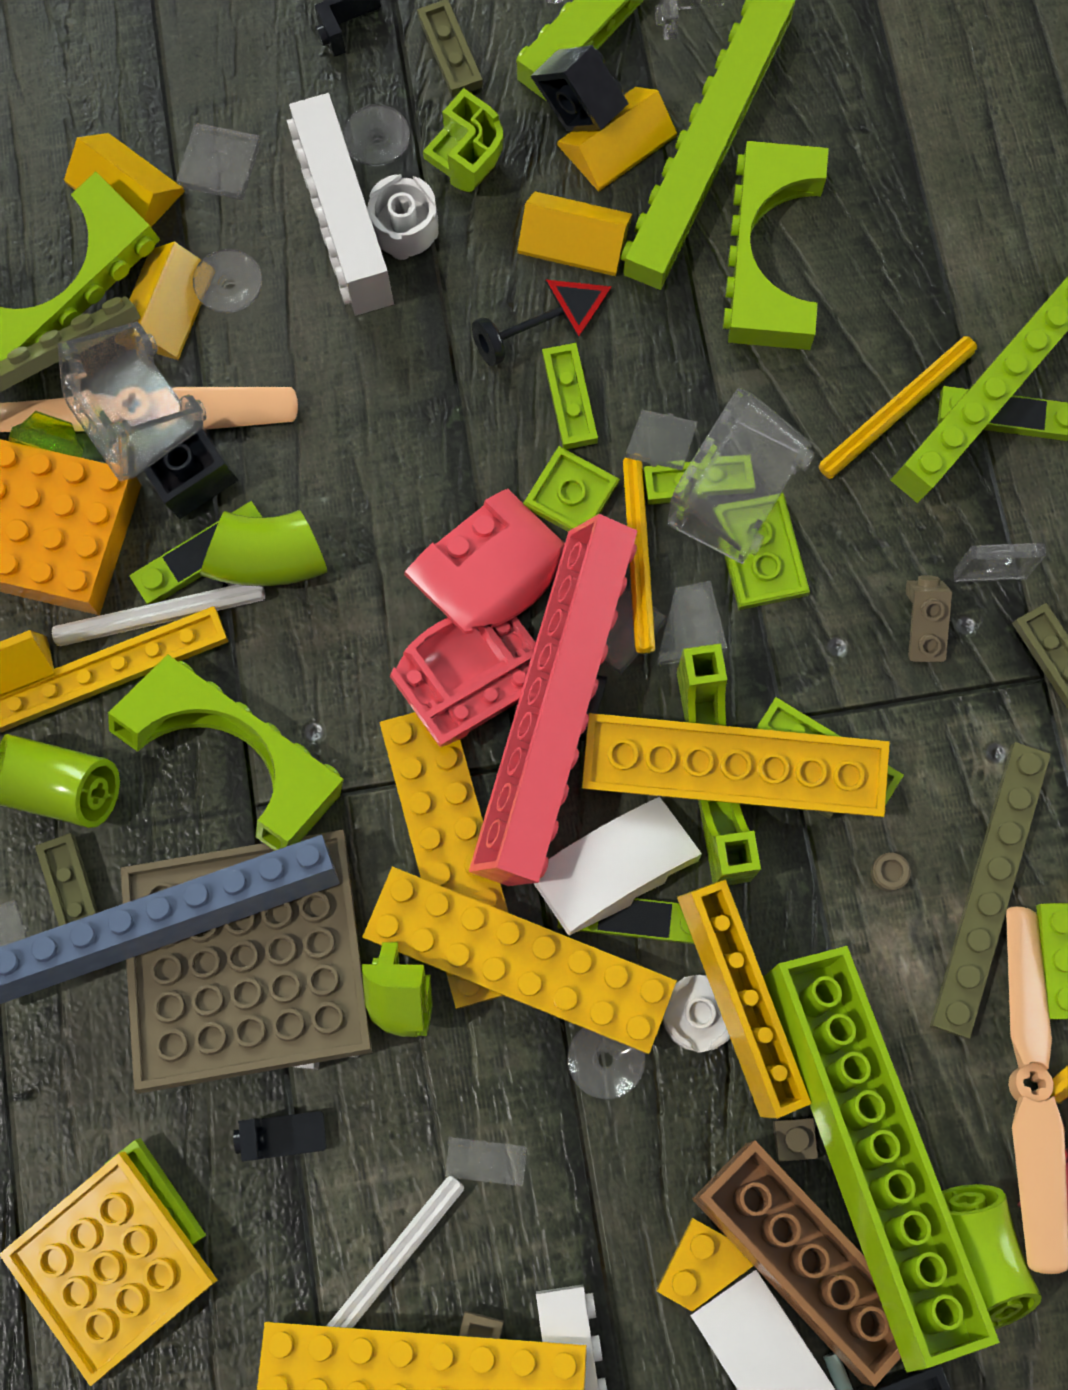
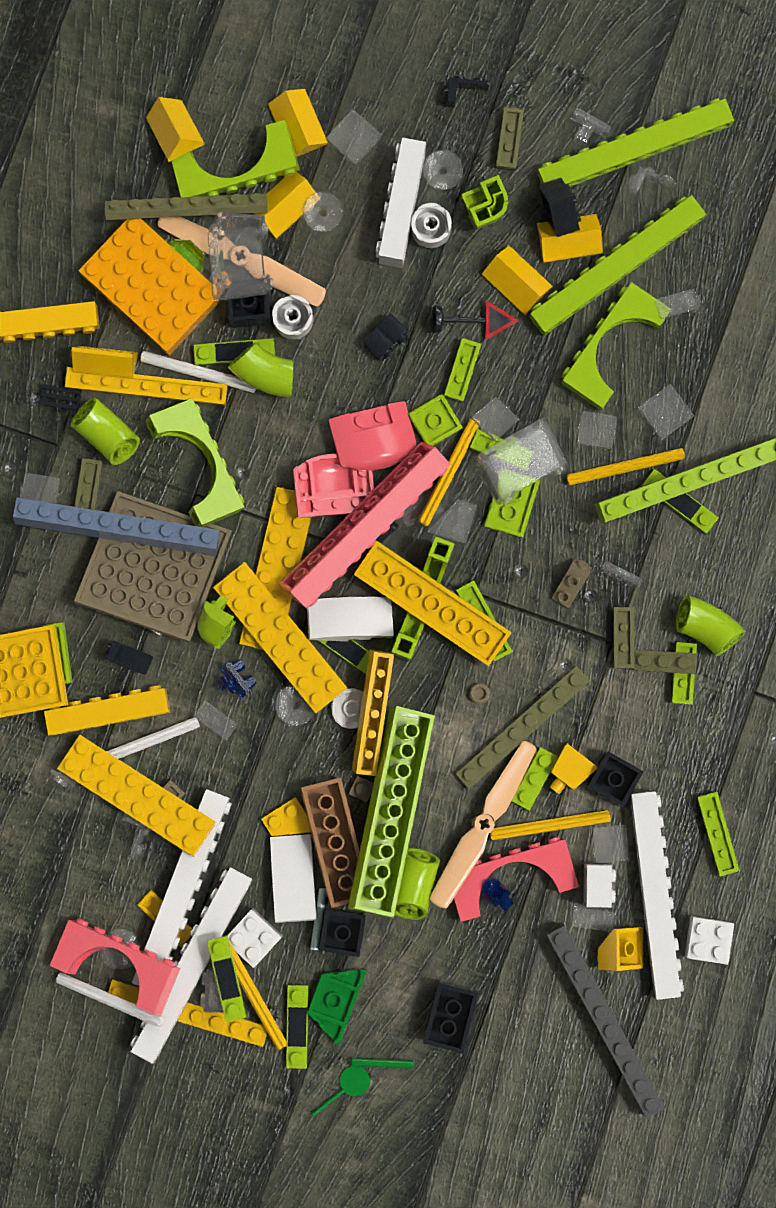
camera: 30 degrees right, 10 degrees up
none -> yellow brick [44,685,171,736]
none -> clear blue hips [221,659,257,698]
none -> white brick [272,295,313,339]
none -> black brick [363,313,408,361]
none -> clear piece [577,411,617,449]
none -> clear tile [638,384,694,441]
none -> clear bracket [655,288,701,319]

